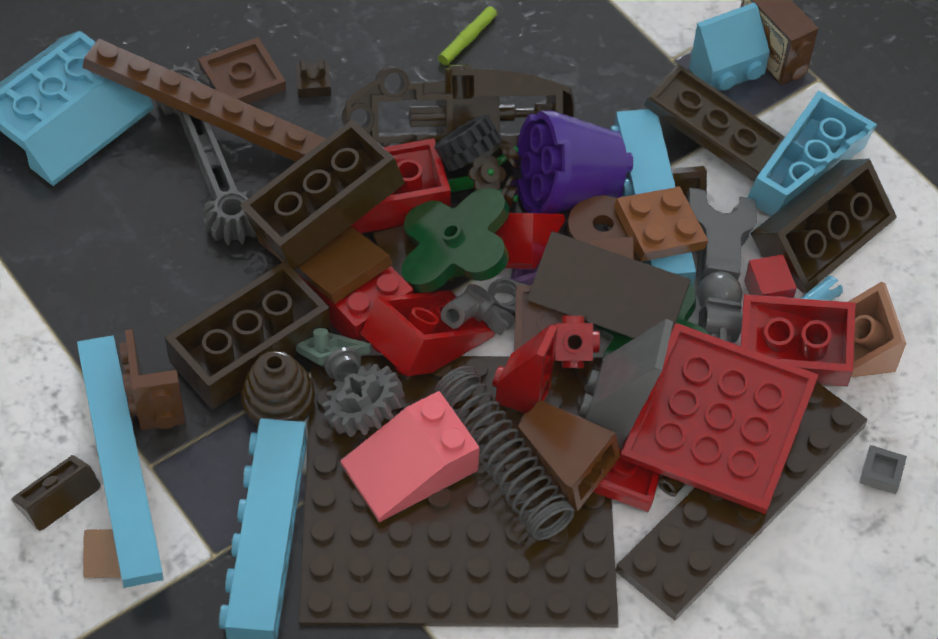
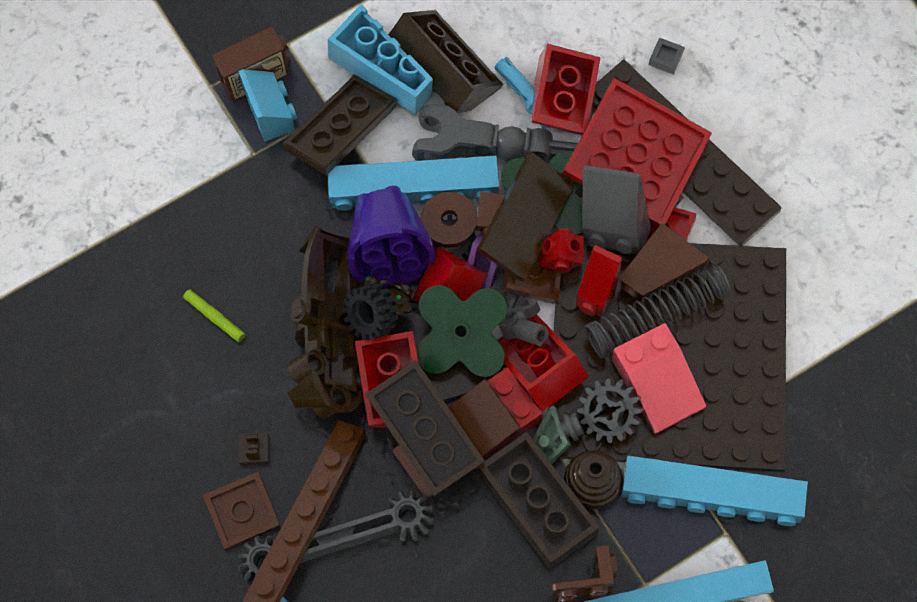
camera: 80 degrees left, 15 degrees up
dark orange plate [614,187,708,262] -> none
dark brown tile [671,166,707,196] -> none
red brick [744,254,797,298] -> none
nougat slope [848,281,907,377] -> none

